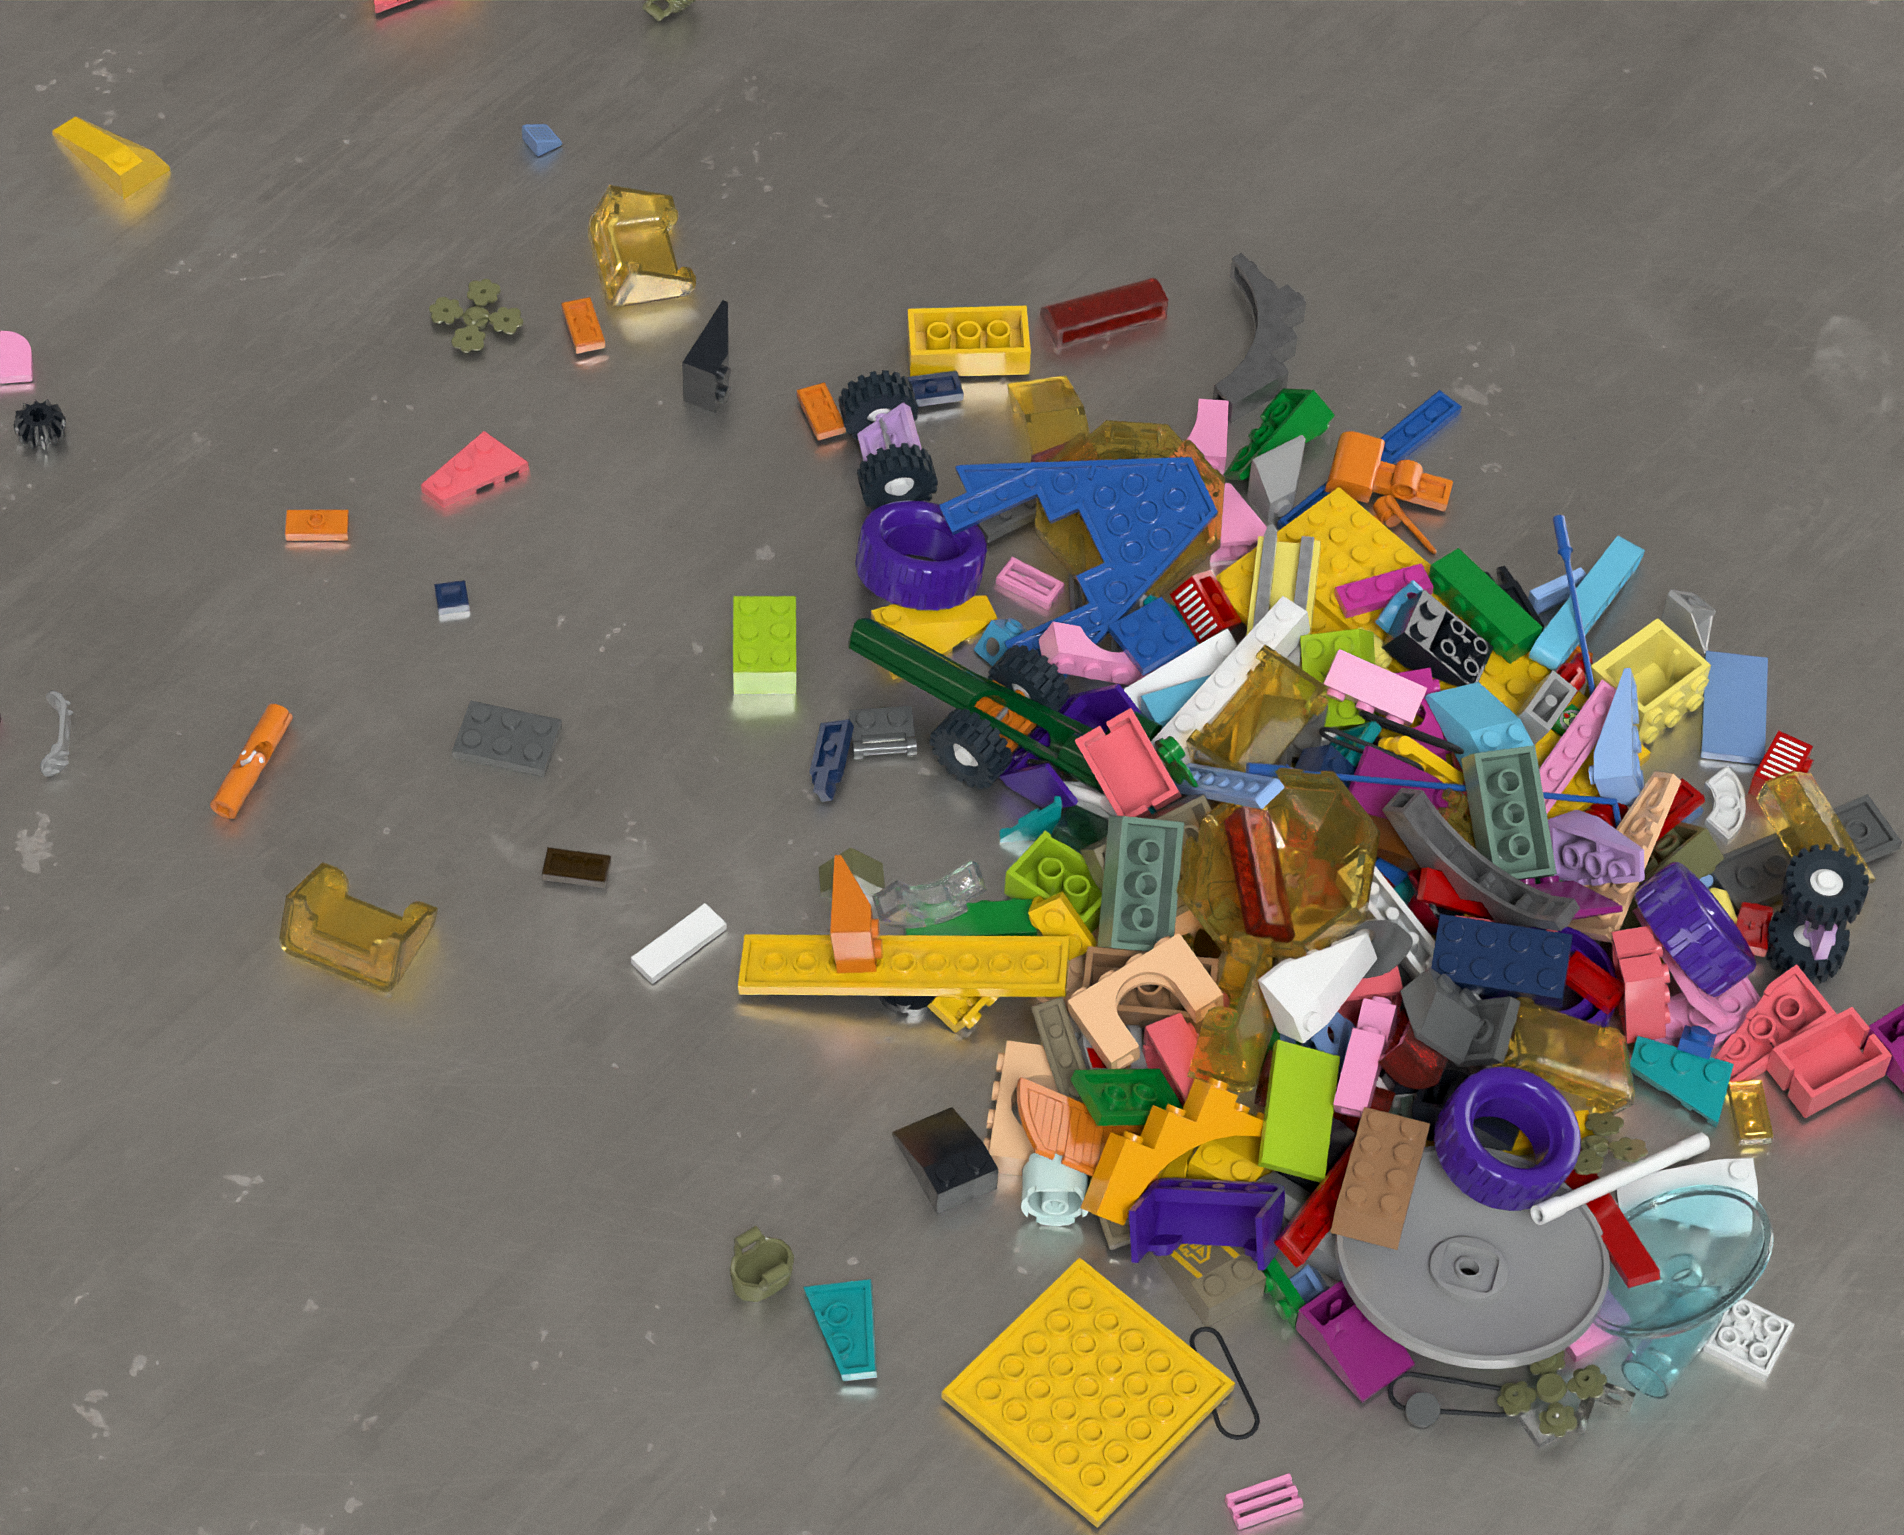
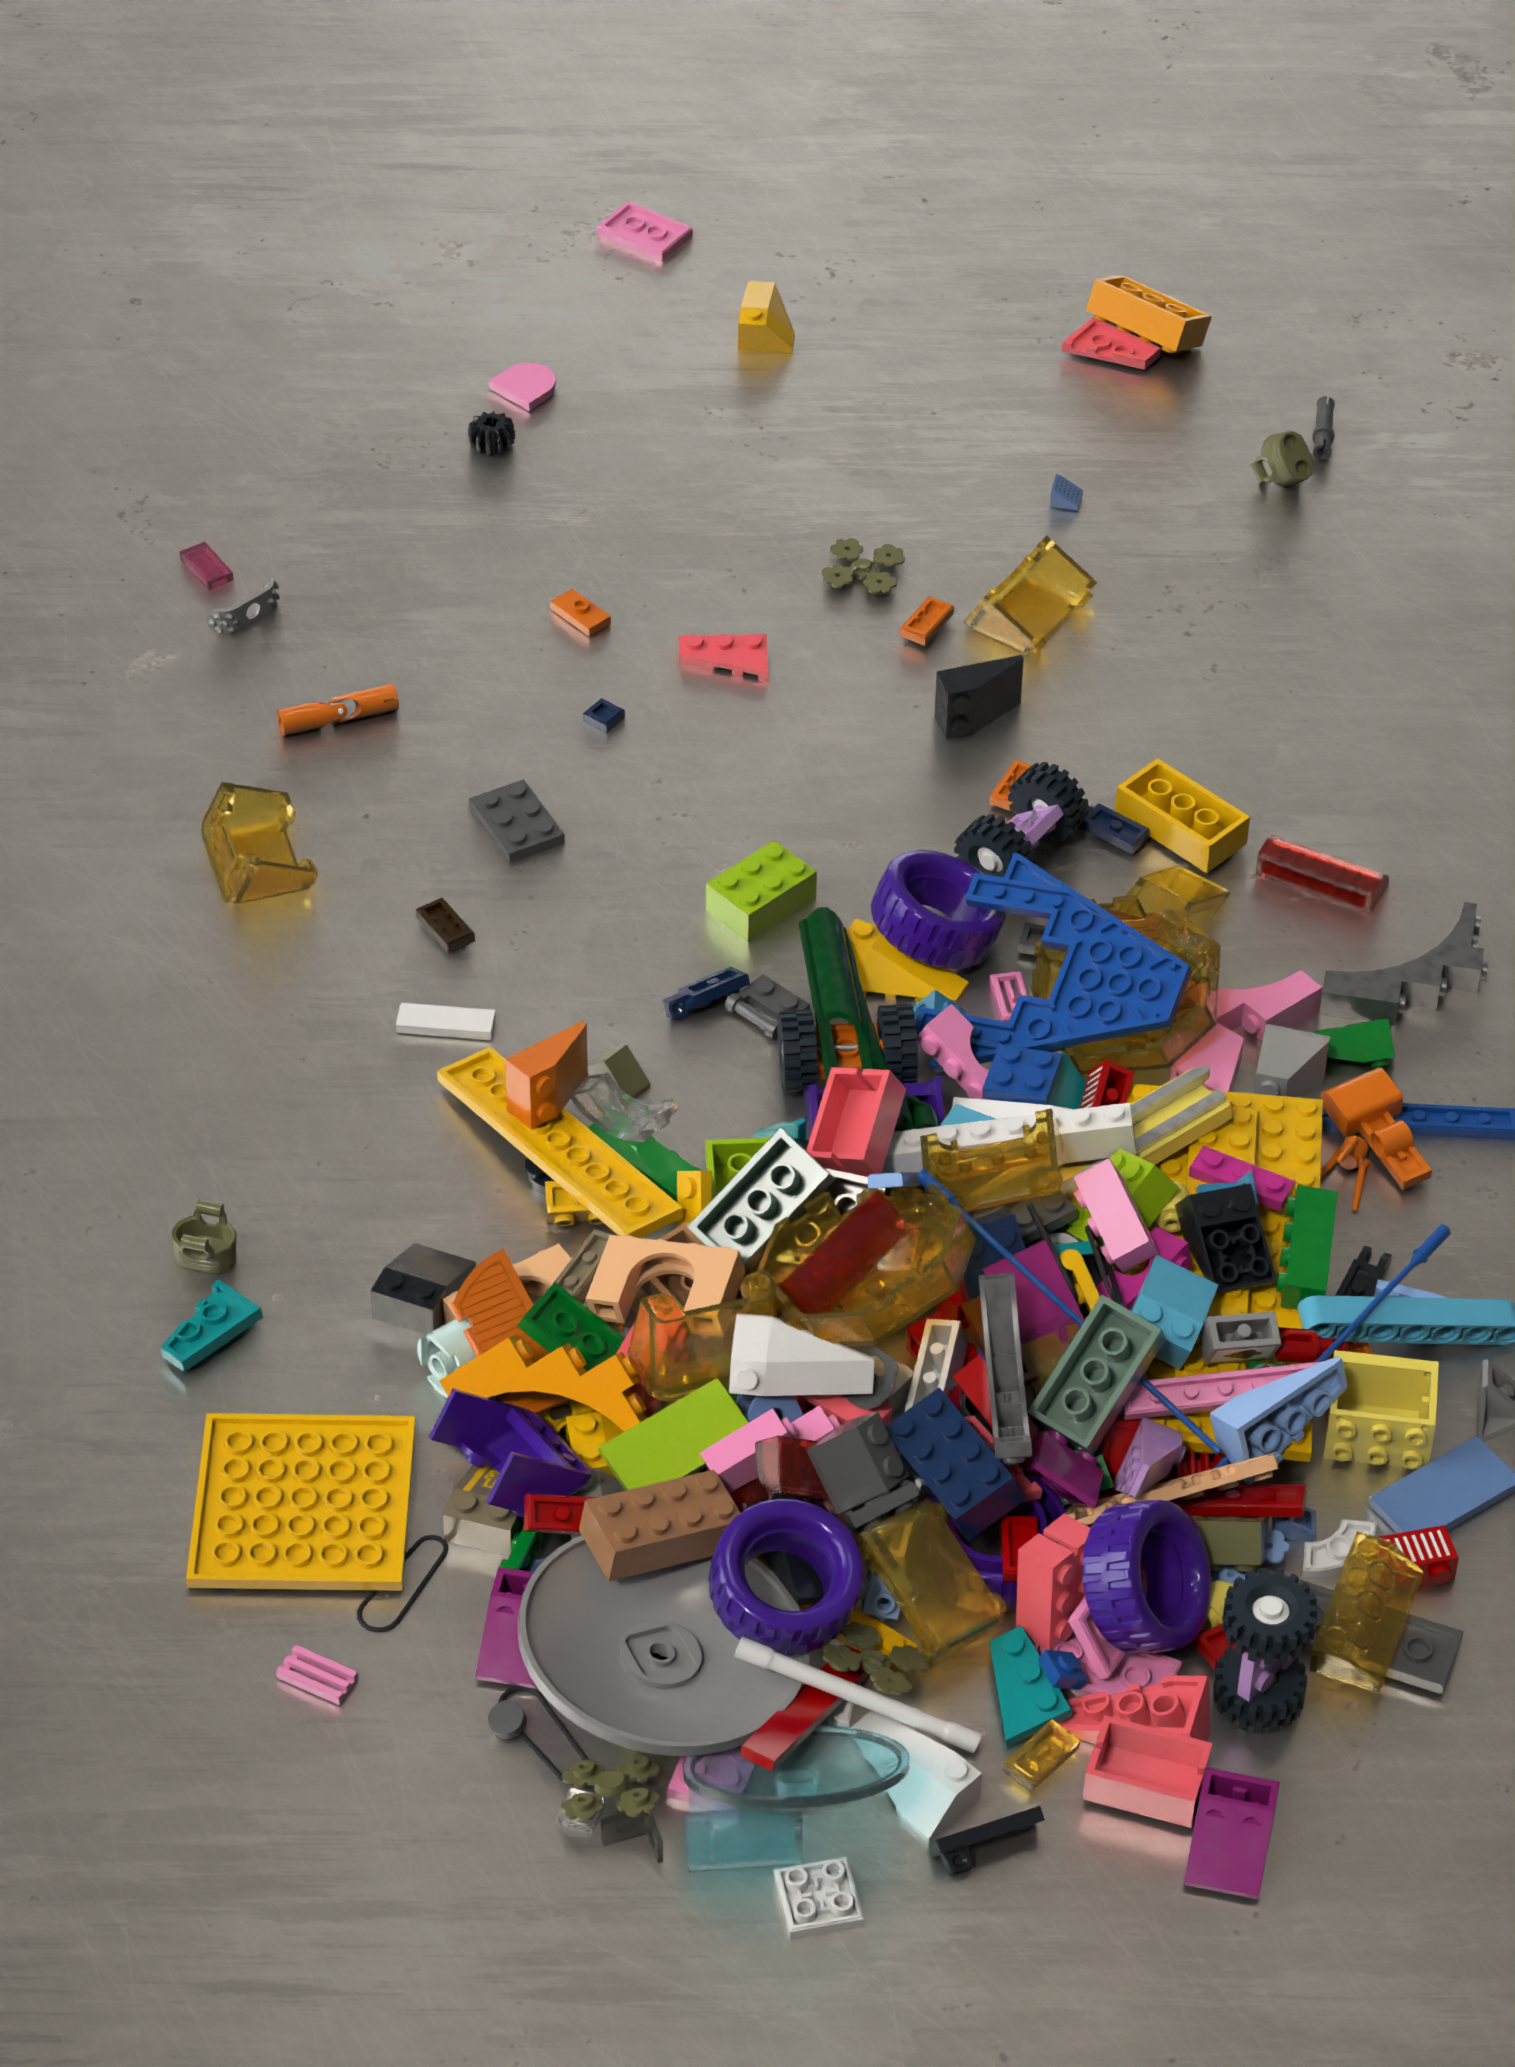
camera: 50 degrees right, 10 degrees down
green plate [1155,736,1198,788] -> none
none -> black hinge [928,1806,1045,1875]

